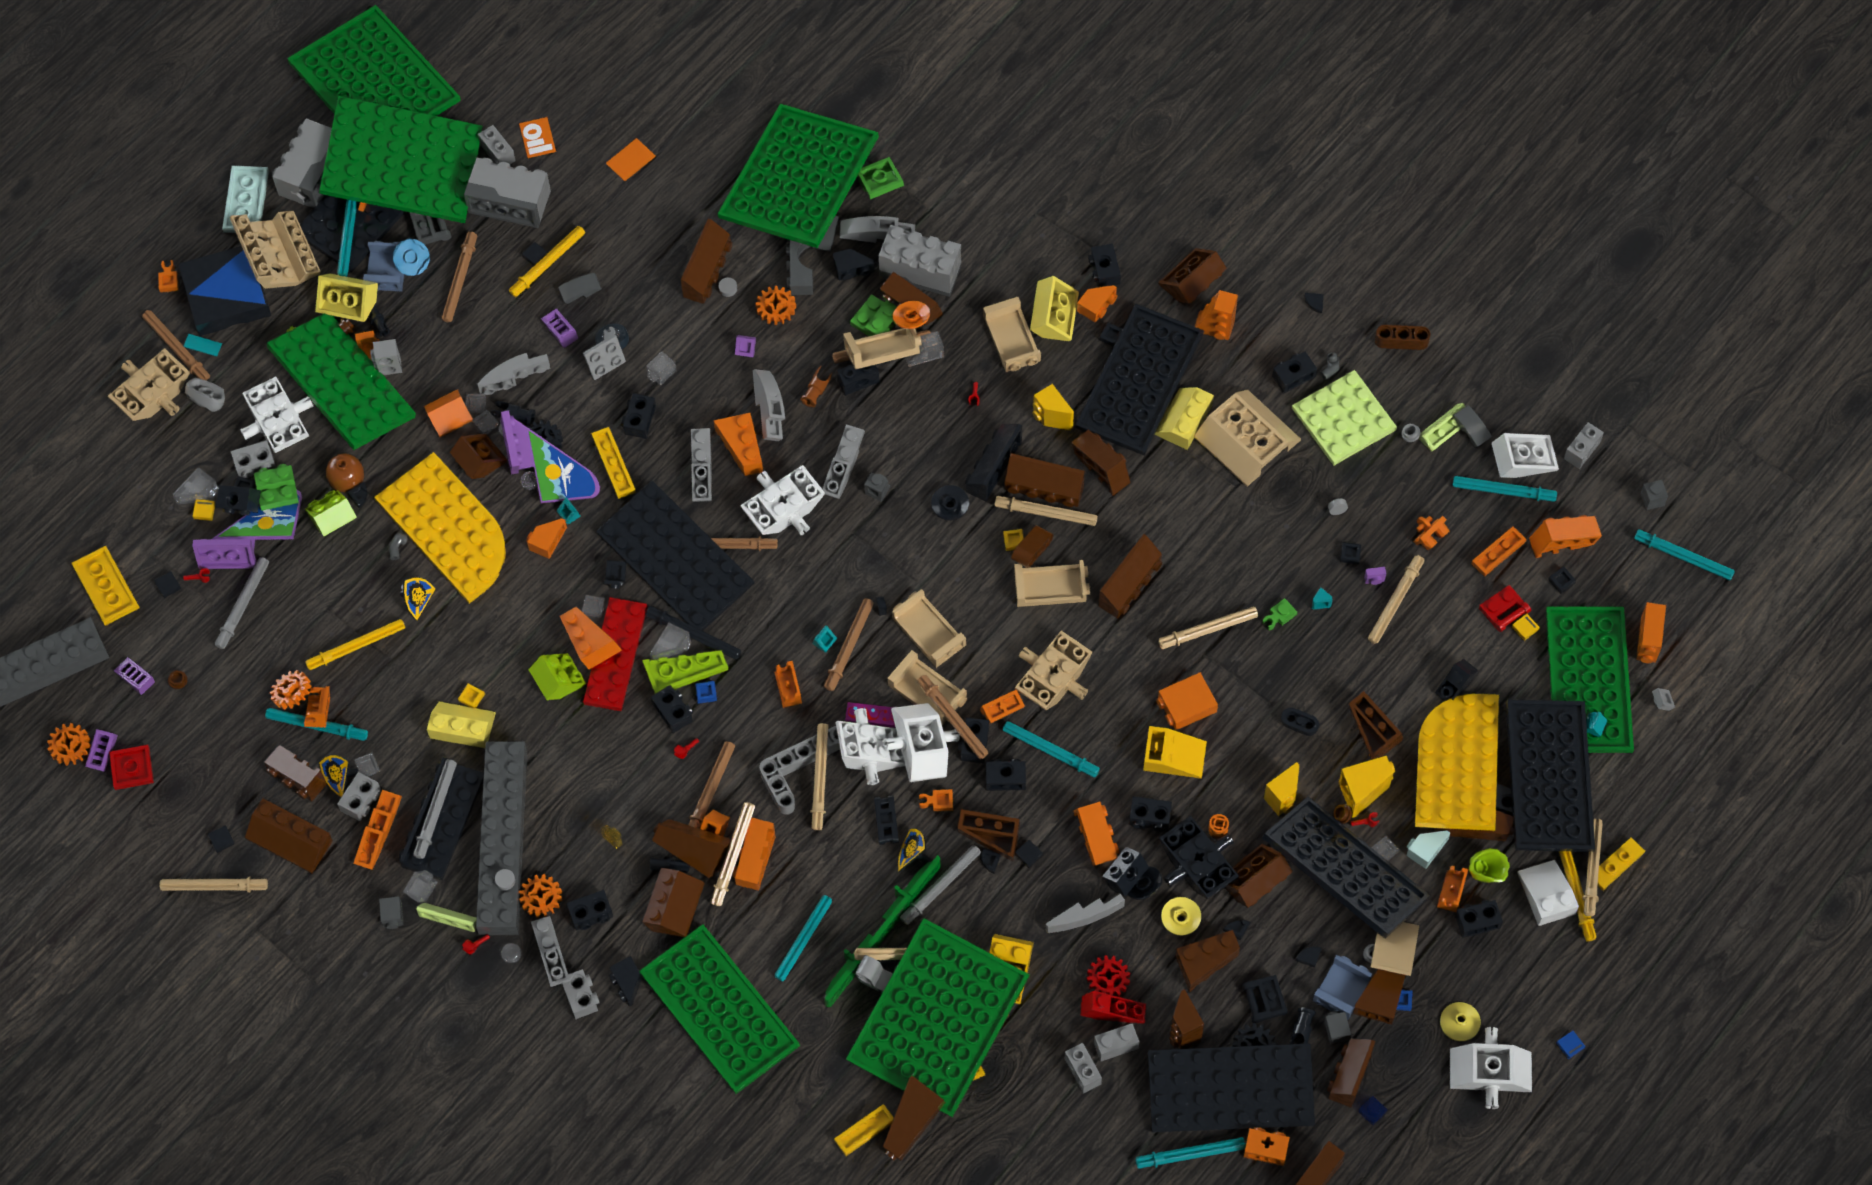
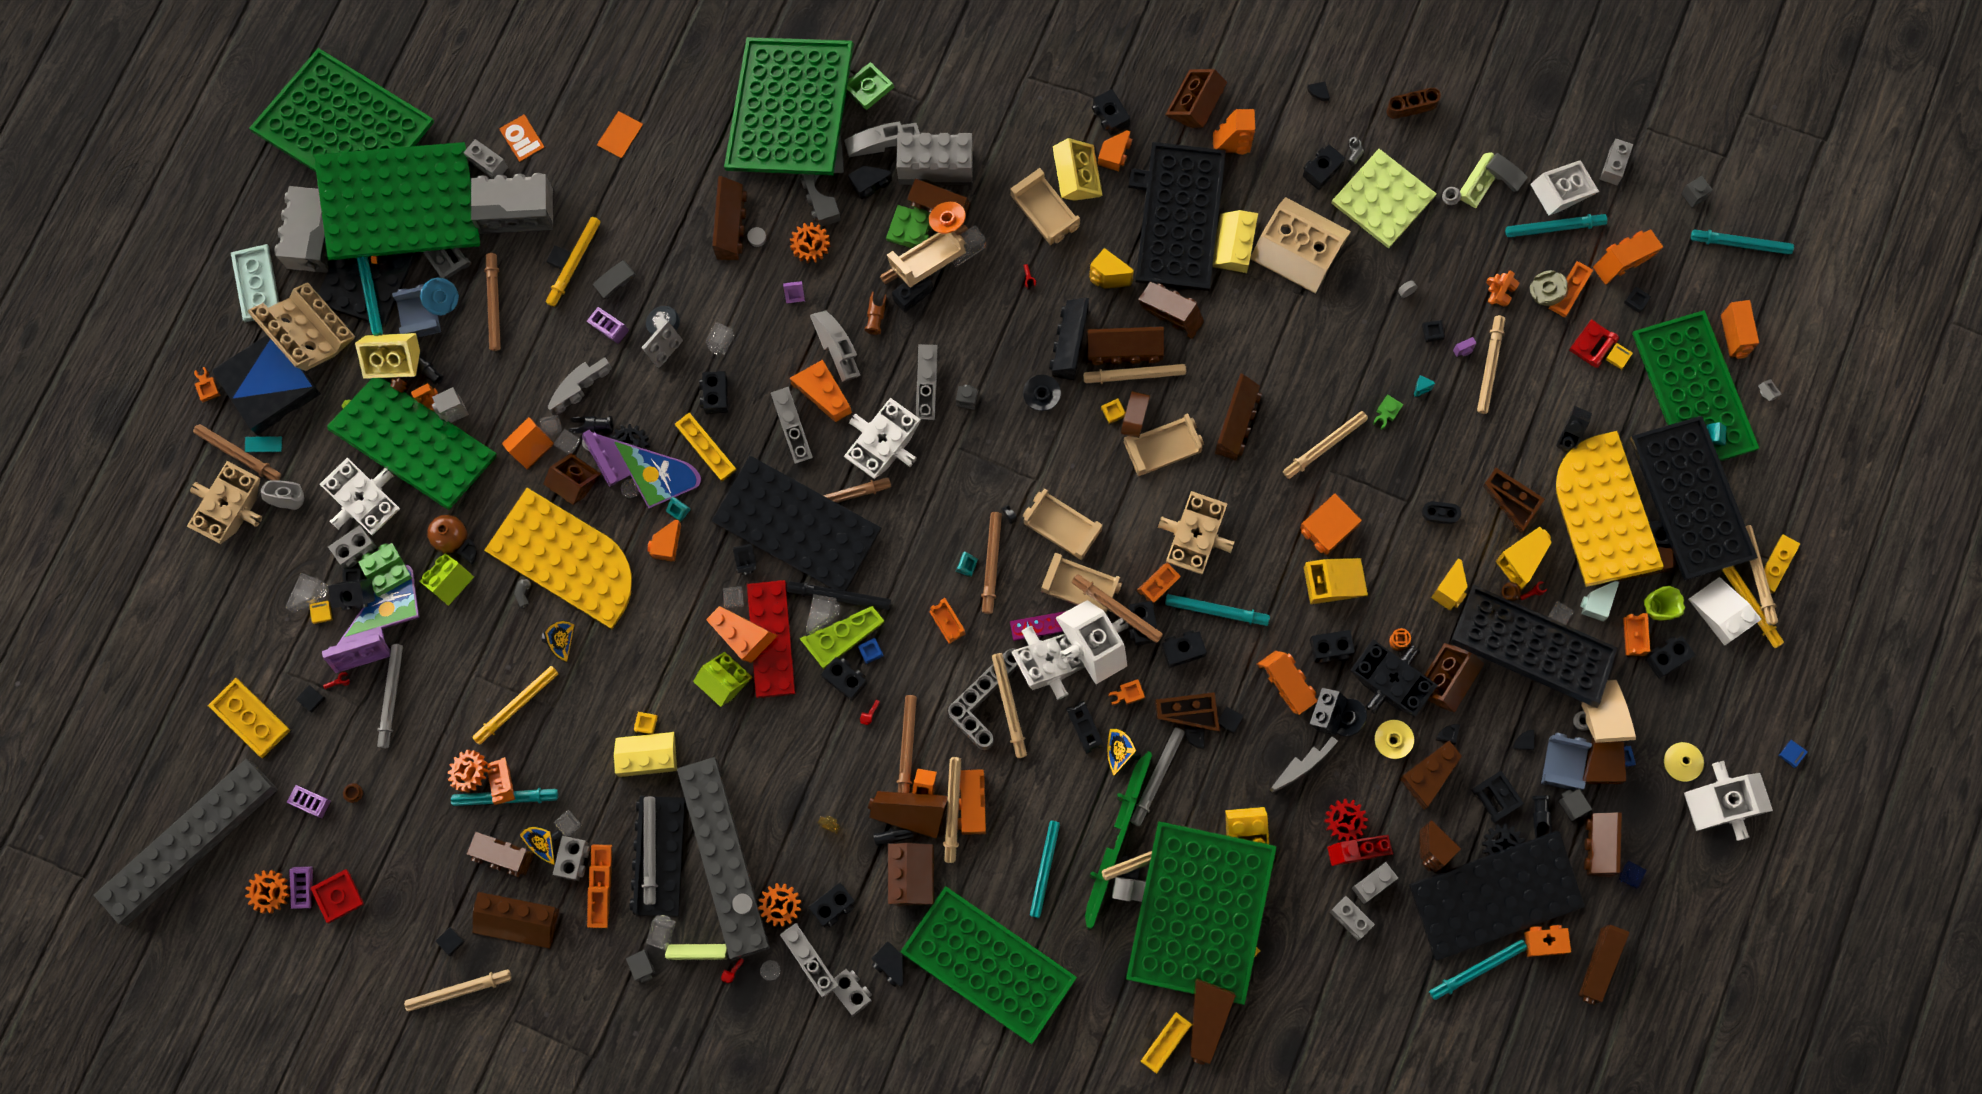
camera: 15 degrees left, 10 degrees up
none -> tile [1530,270,1569,306]

